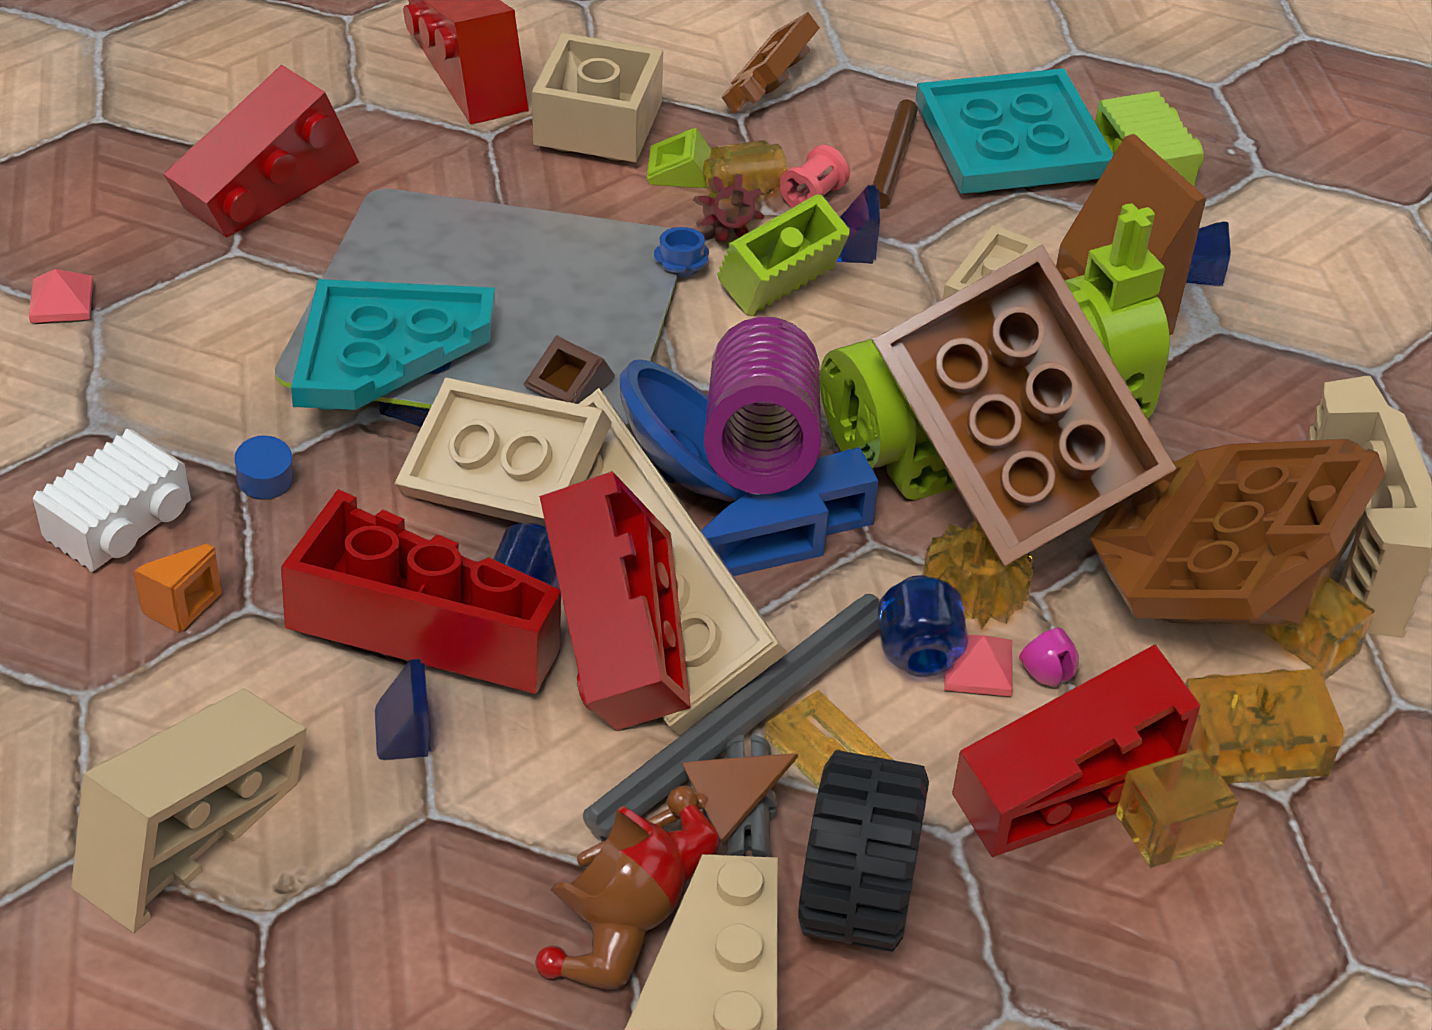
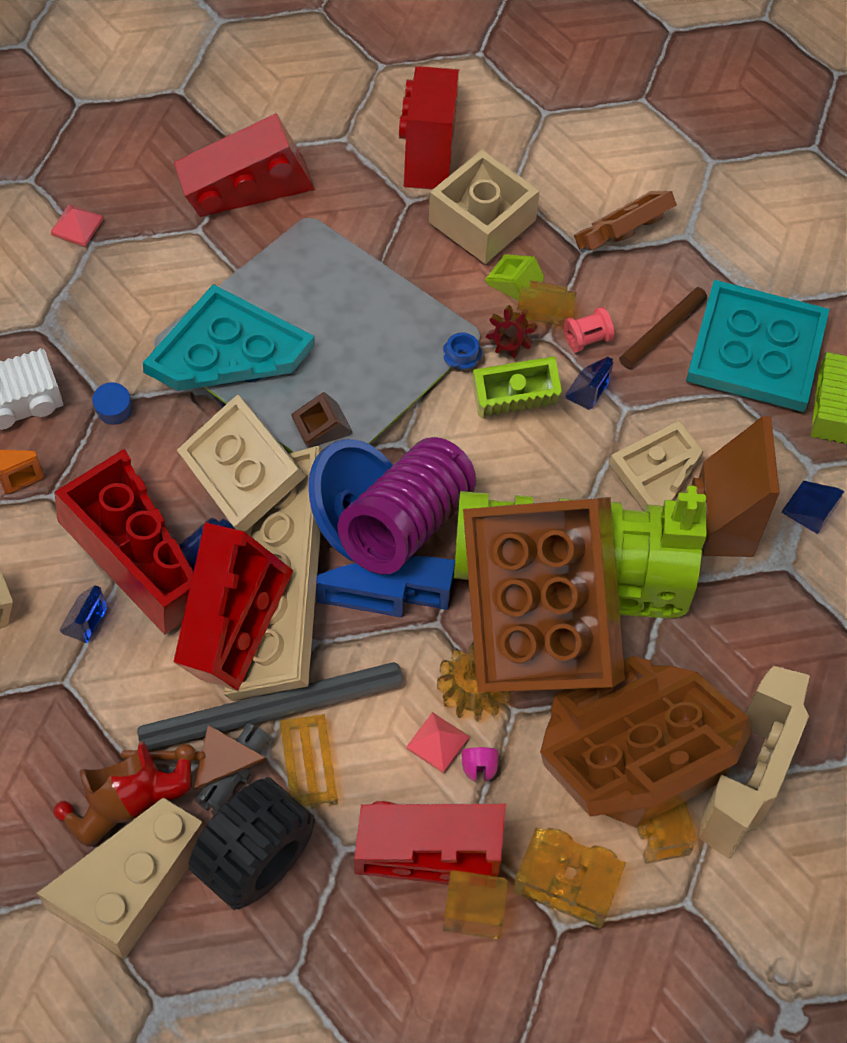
camera: 30 degrees right, 15 degrees up
clear blue head [877,575,969,677] -> none

